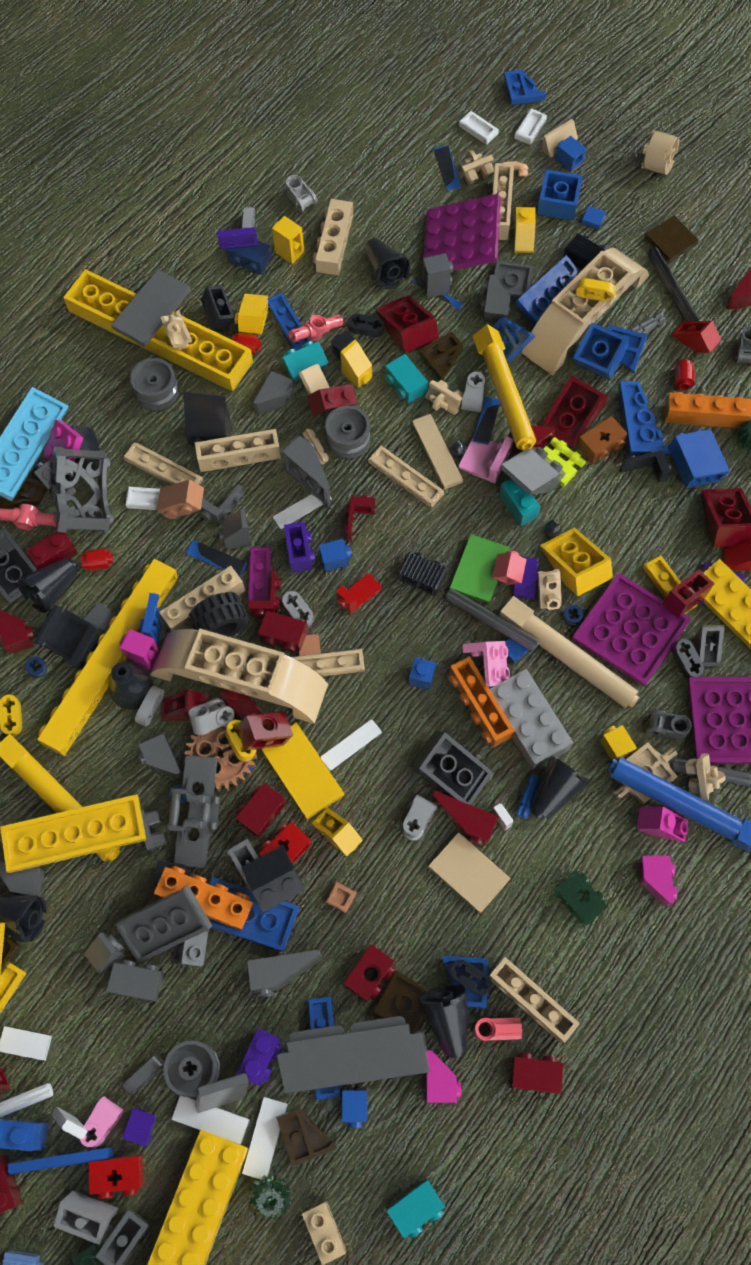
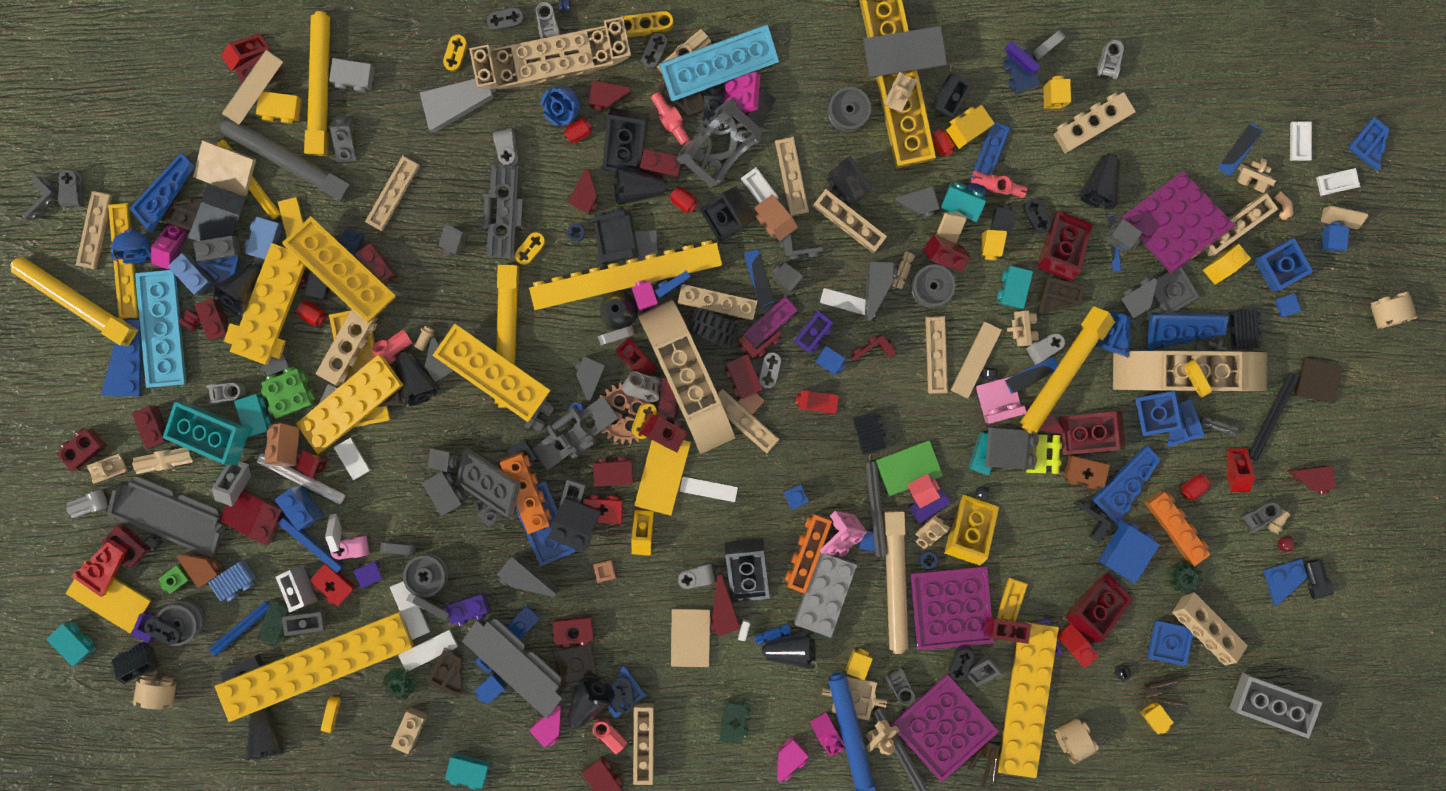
camera: 45 degrees right, 20 degrees up
none -> black slope [700,186,757,242]

